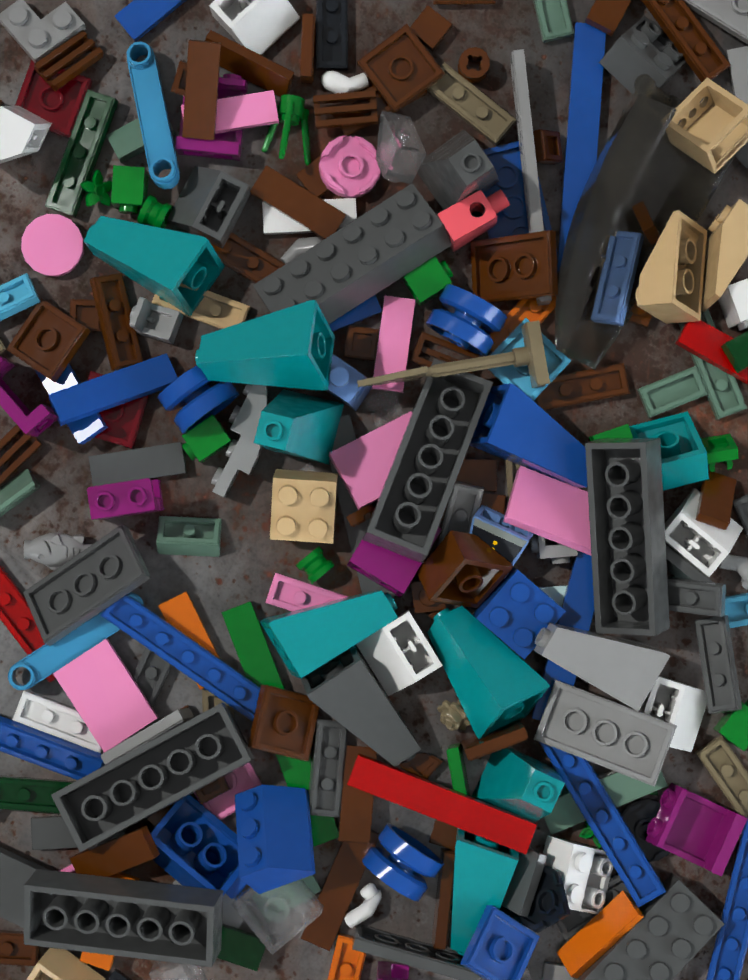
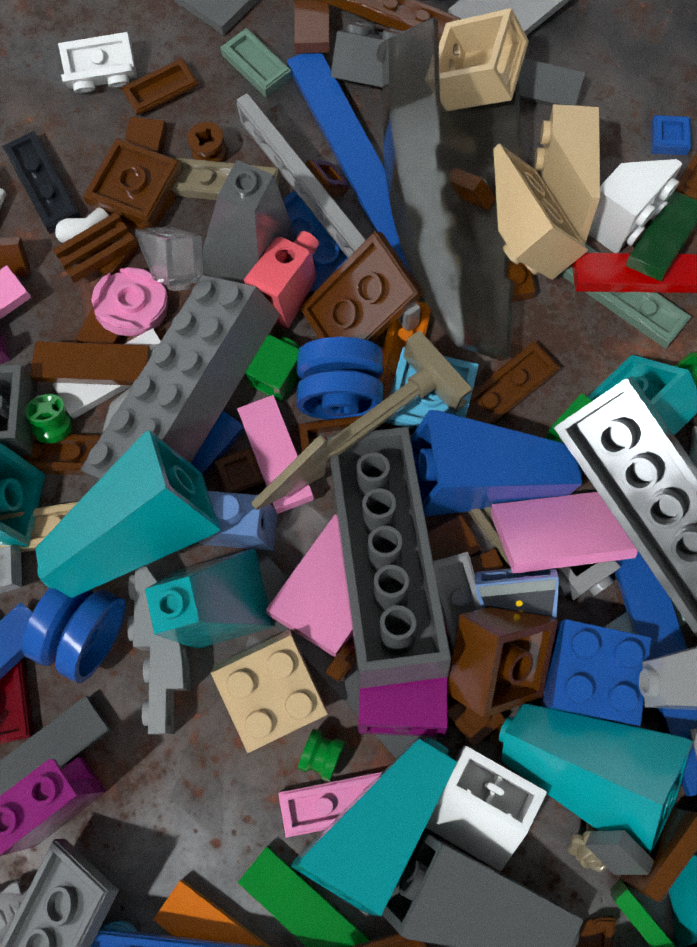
camera: 25 degrees left, 15 degrees down
sand green slope [156,516,222,557] -> none
green brick [182,415,232,463] -> none
green plant [262,94,311,166] -> none
reddish brown tile [300,13,316,84] -> none
medium blue tile [591,230,644,326] -> none
sand green tile [637,366,708,418] -> none
none -> green wheel [25,394,73,443]
none -> dark grey tile [585,830,654,875]

